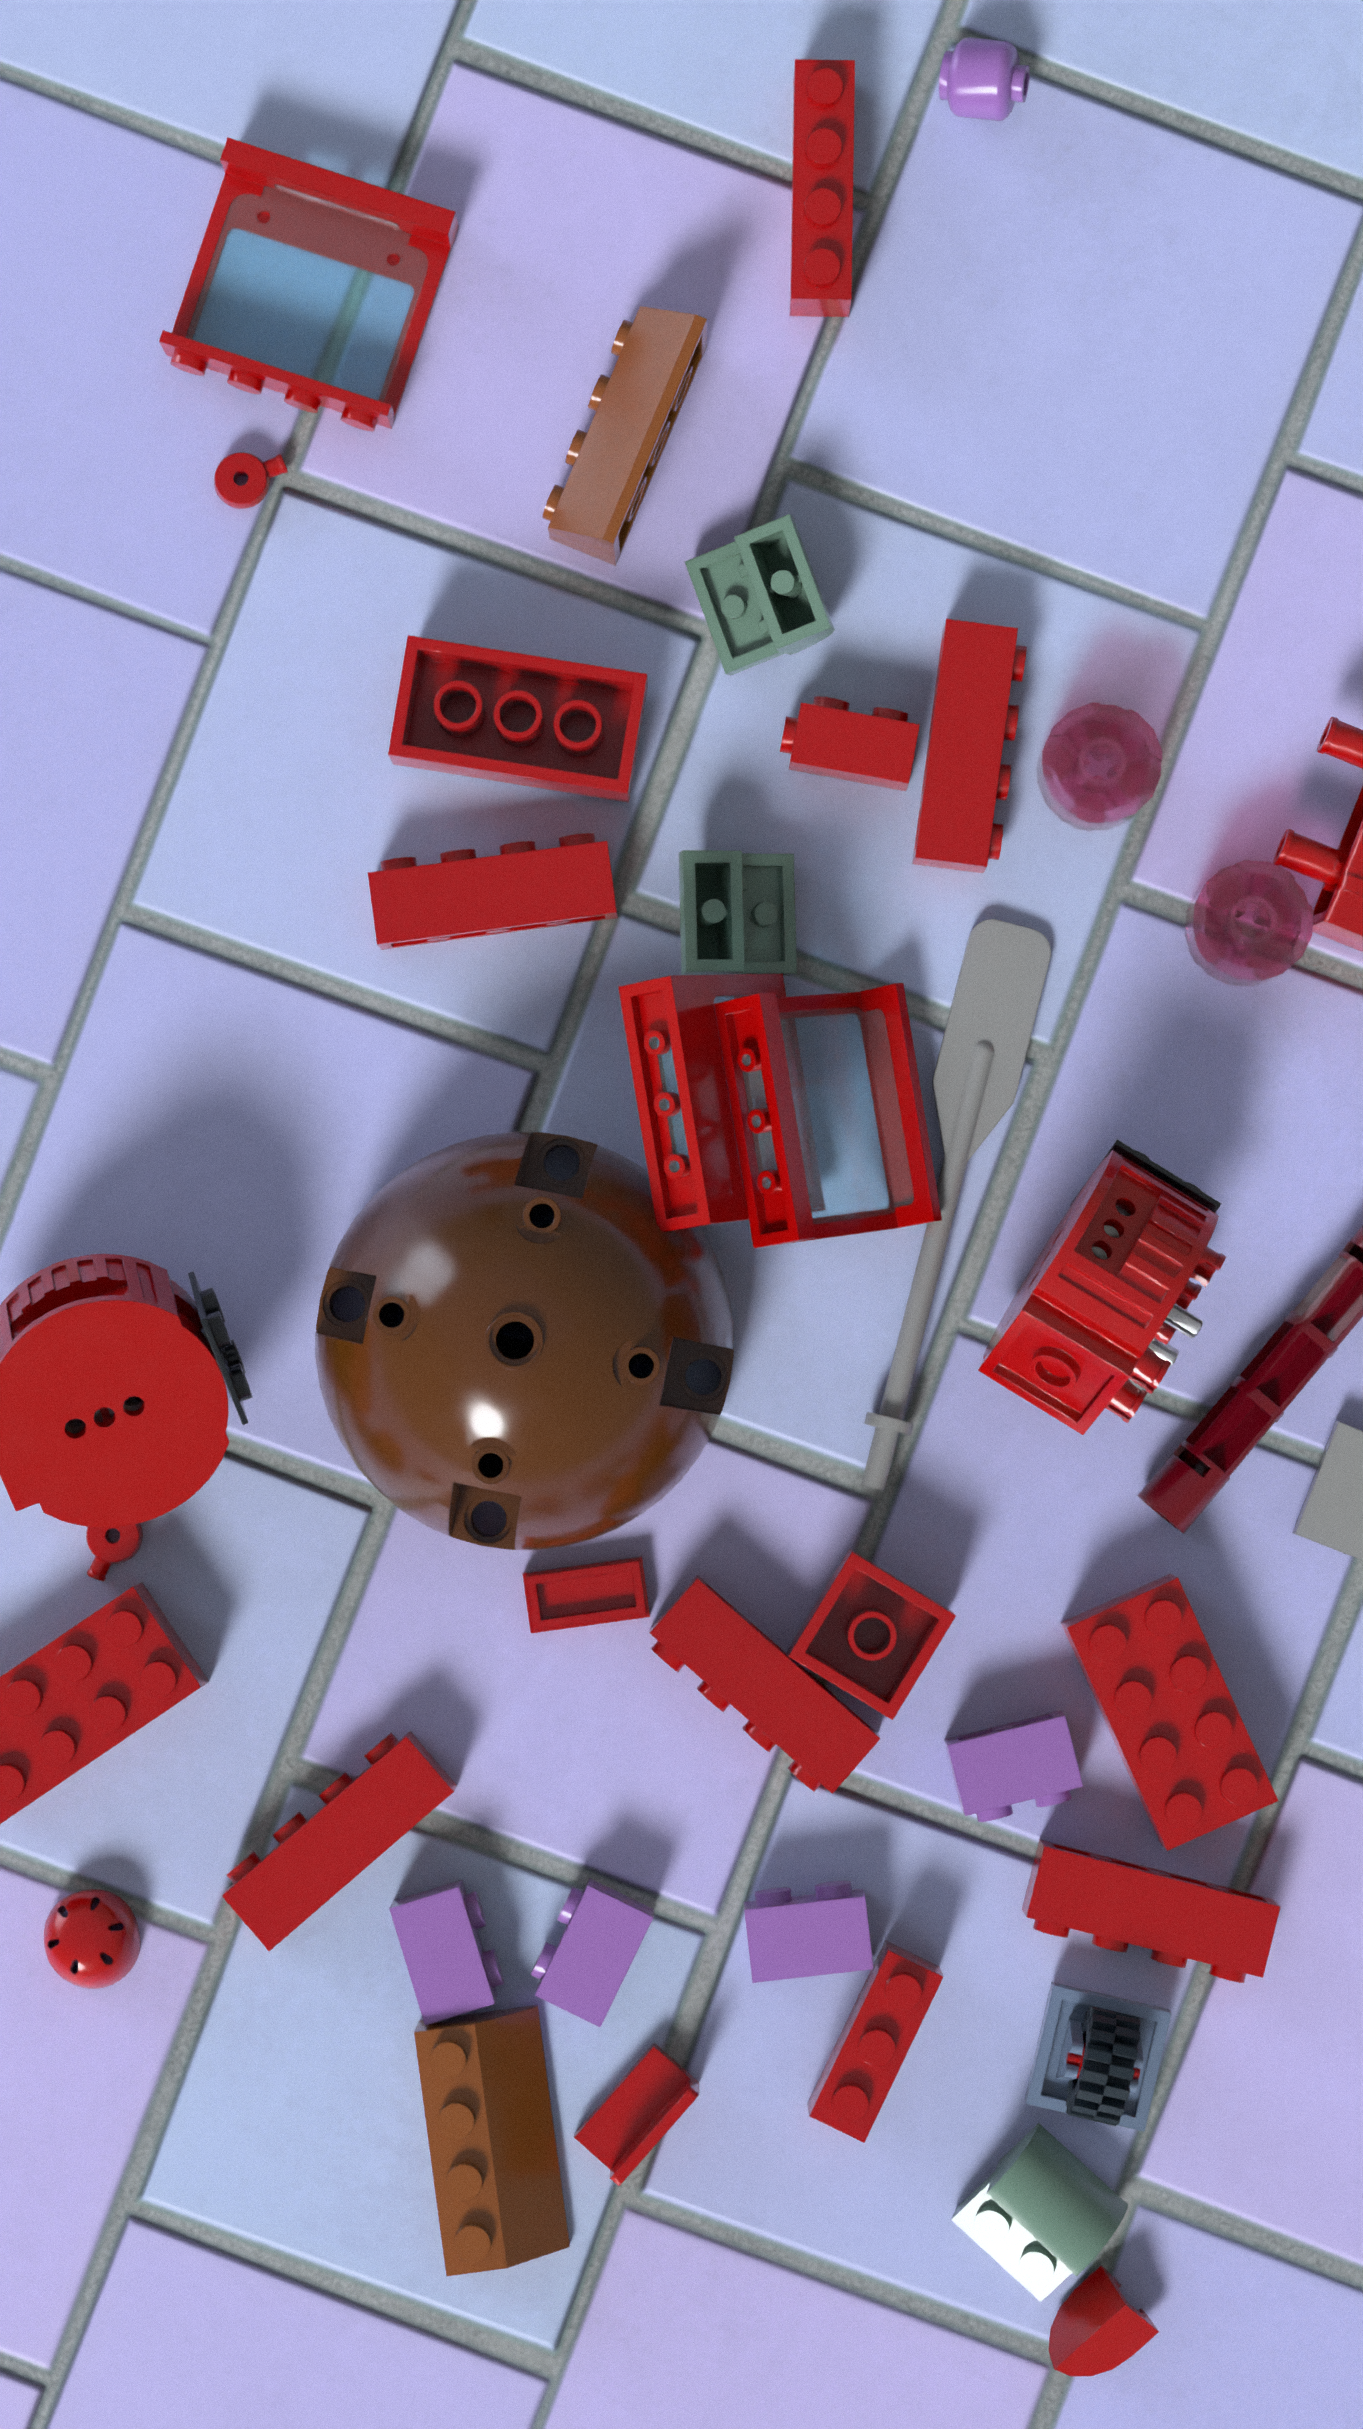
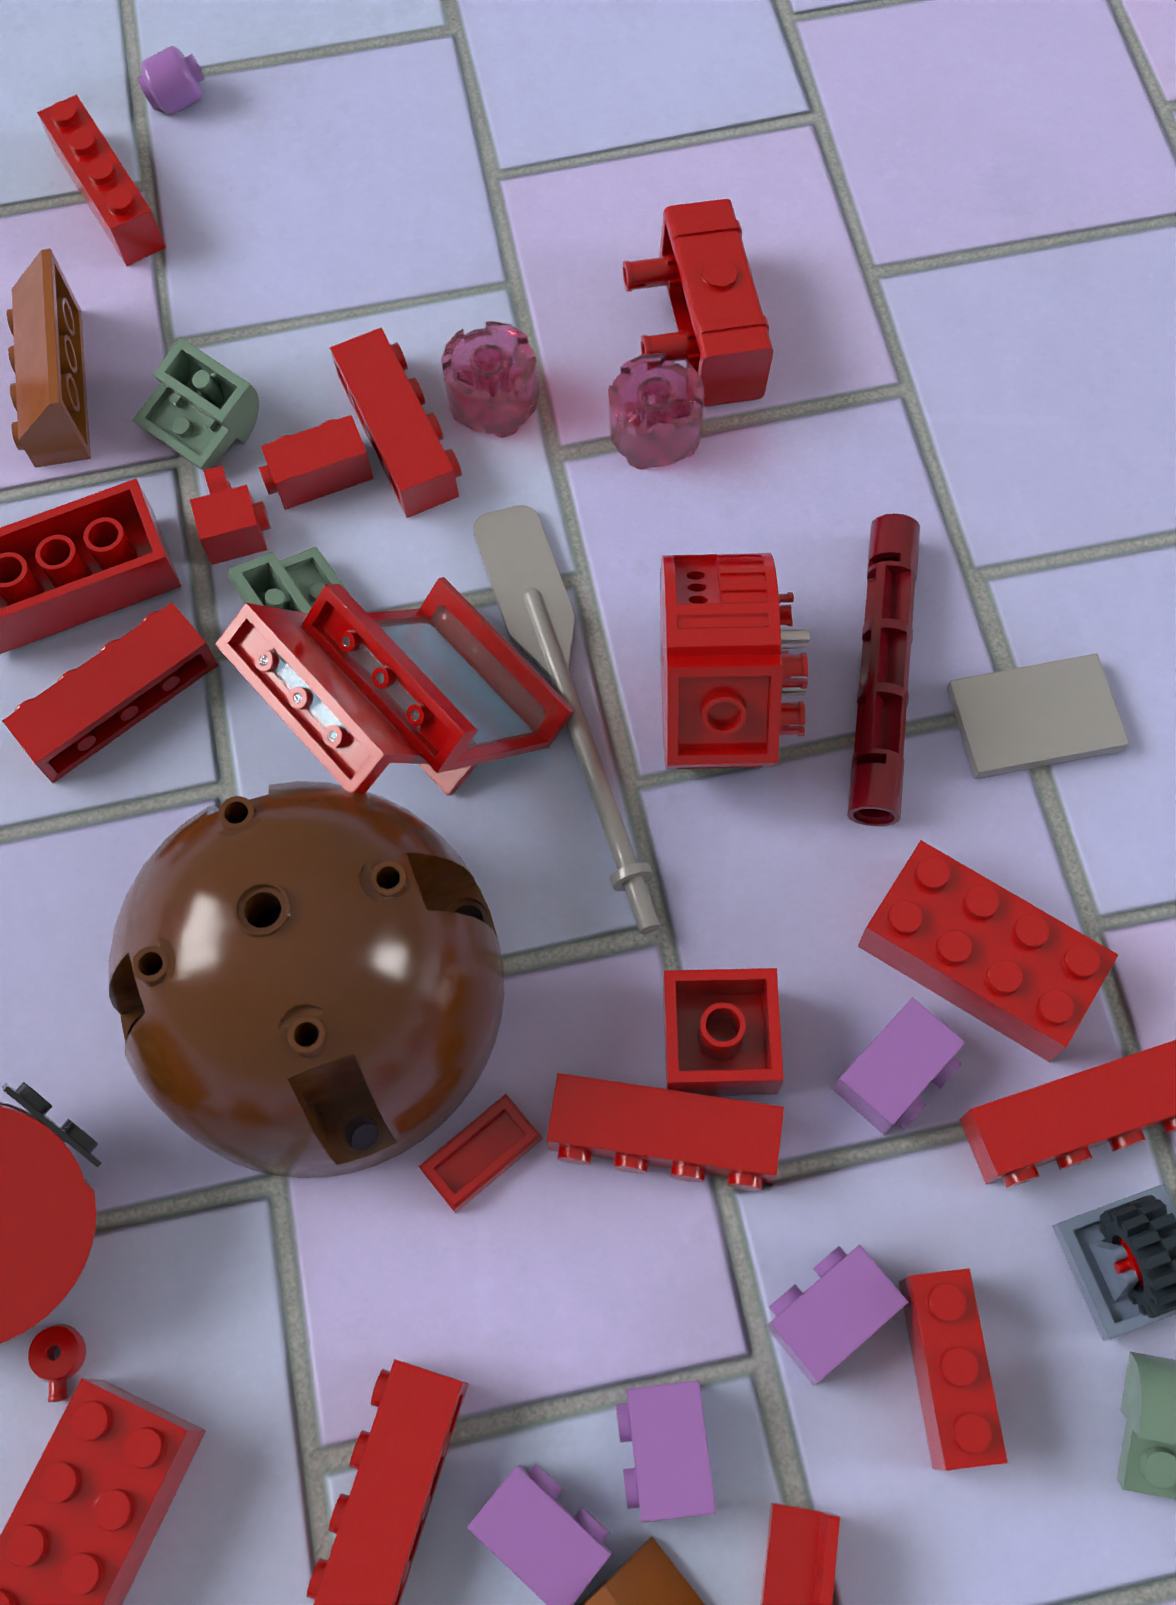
camera: 35 degrees left, 20 degrees down
none -> red brick [190,465,271,565]

